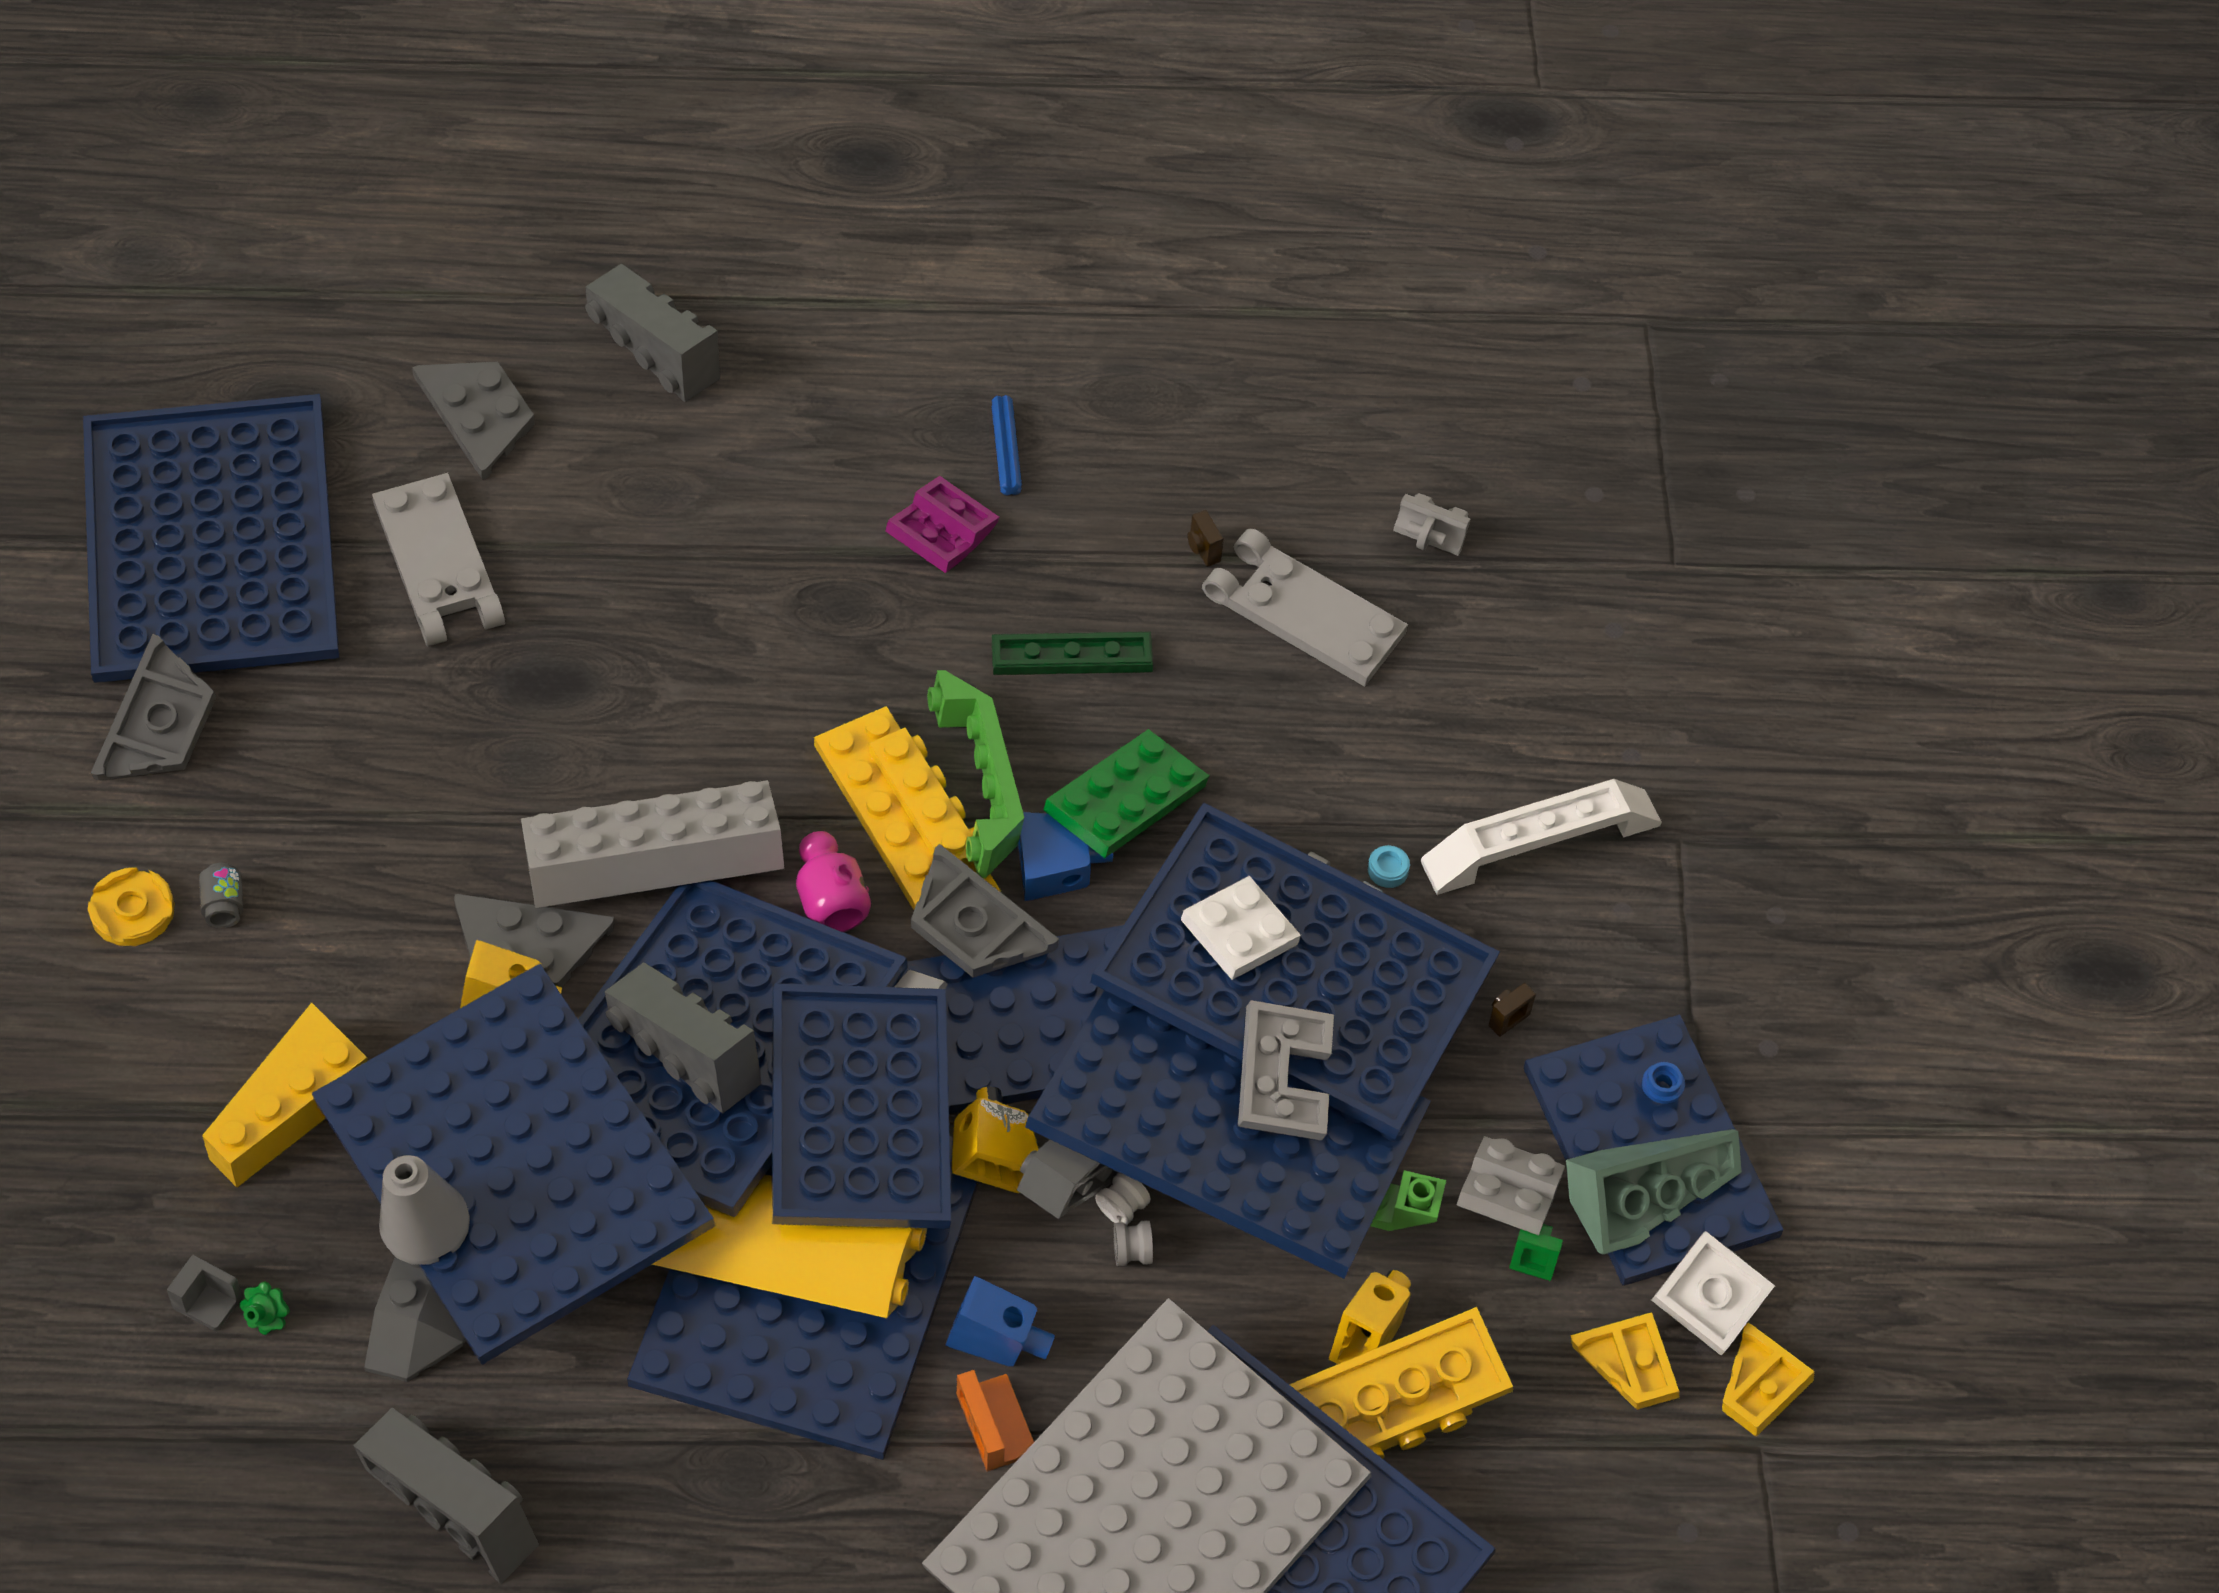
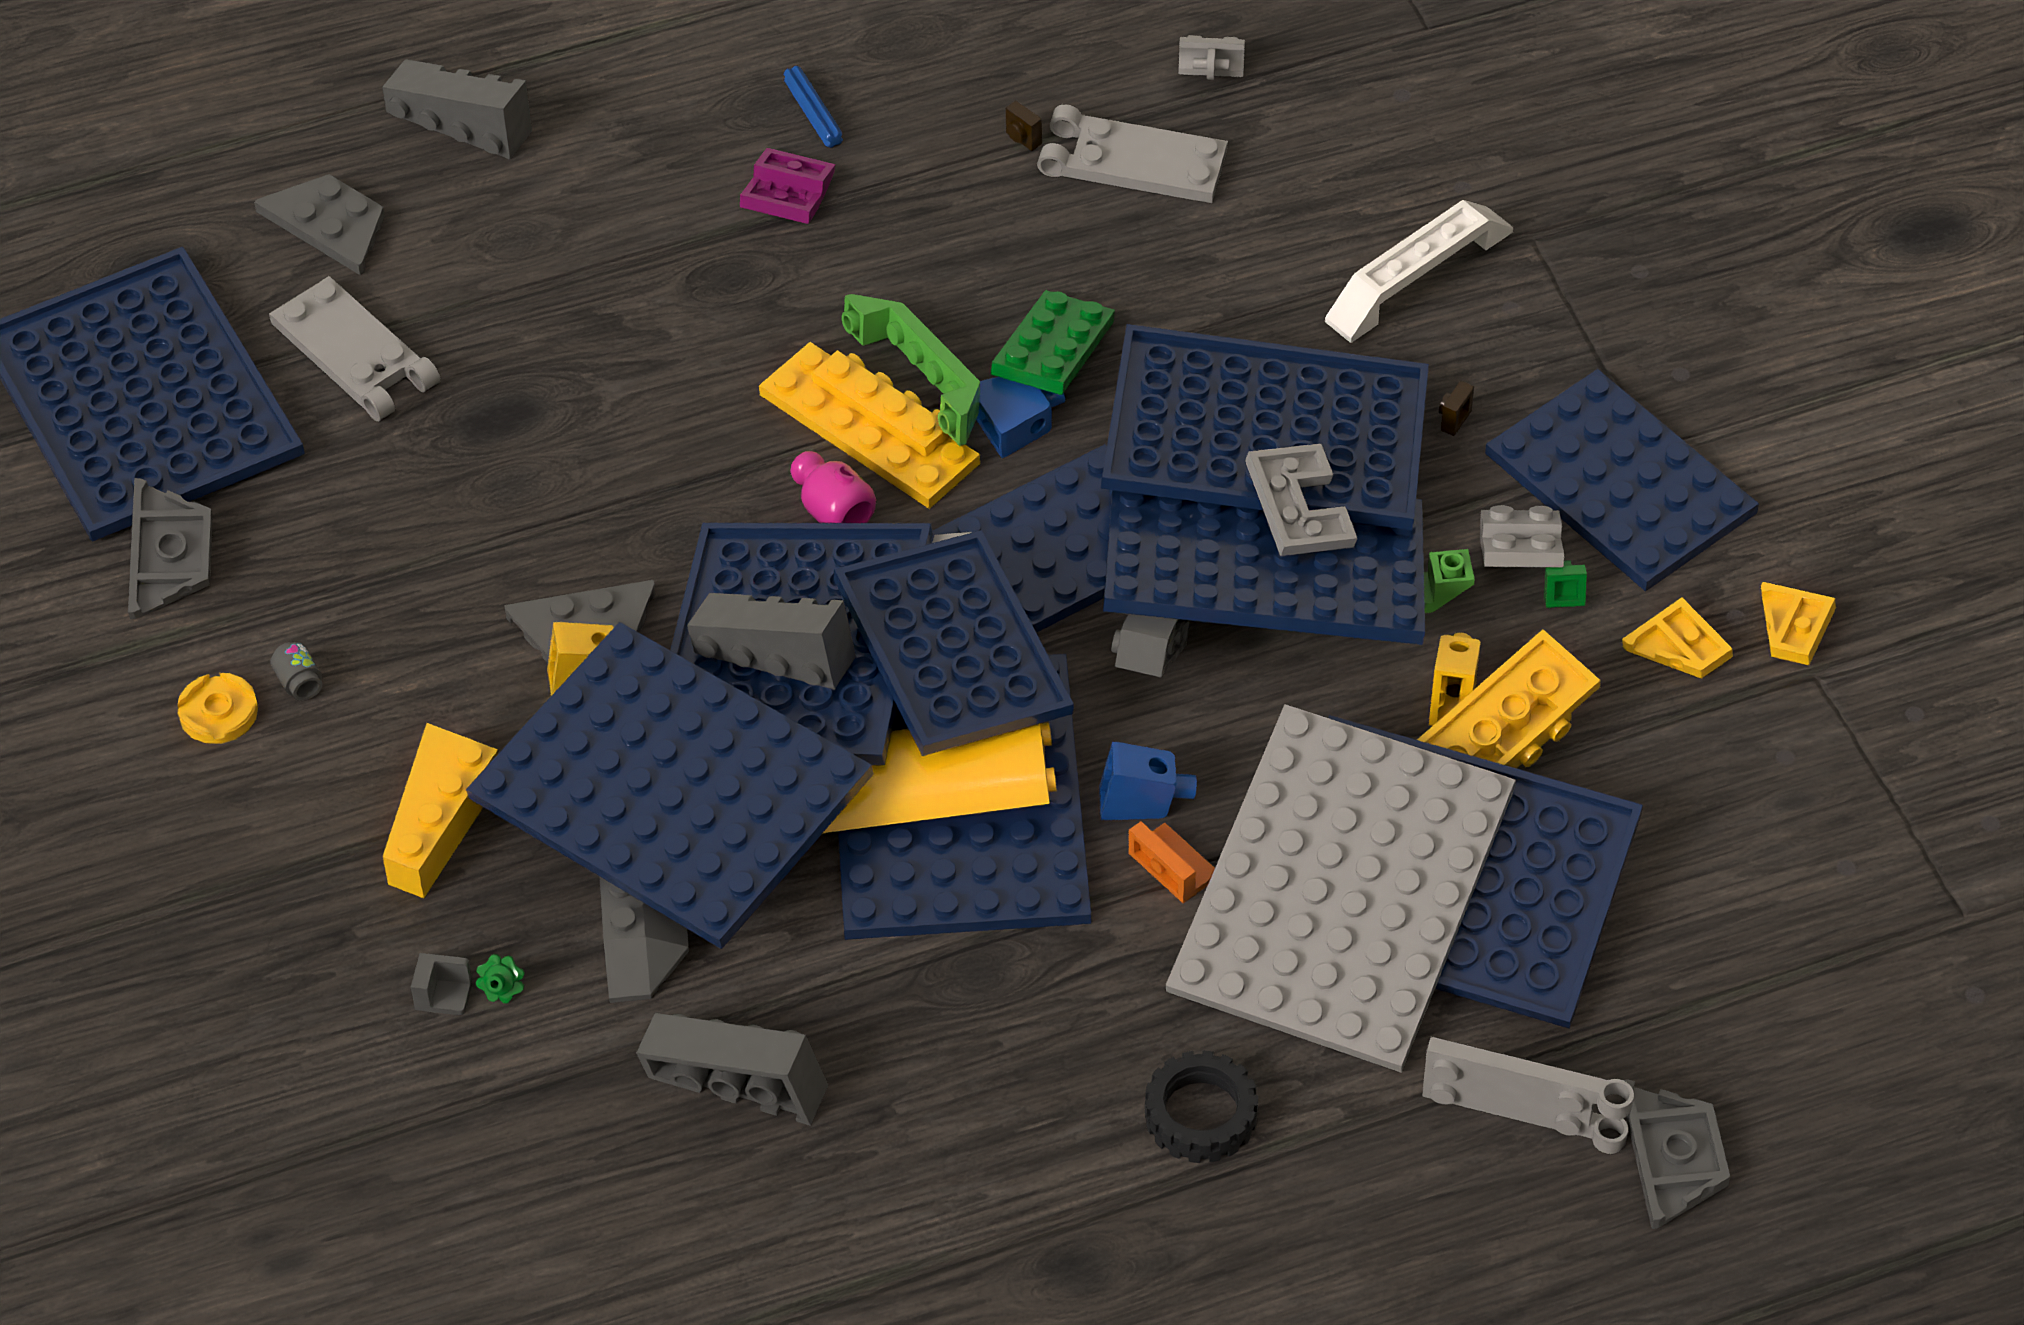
camera: 15 degrees left, 5 degrees down
light grey cone [379,1155,470,1265] -> none
light grey brick [521,780,784,908] -> none
dark grey wing [911,844,1059,978] -> none
yellow torso [951,1086,1039,1194] -> none
dark green tile [991,632,1153,675] -> none
white wheel [1095,1172,1151,1225] -> none
light grey wheel [1114,1221,1153,1266] -> none
white plate [1181,876,1301,980] -> none
medium azure tile [1368,845,1410,888] -> none
sand green wedge [1566,1129,1742,1254] -> none
blue plate [1642,1062,1685,1104] -> none
white plate [1651,1231,1775,1355] -> none

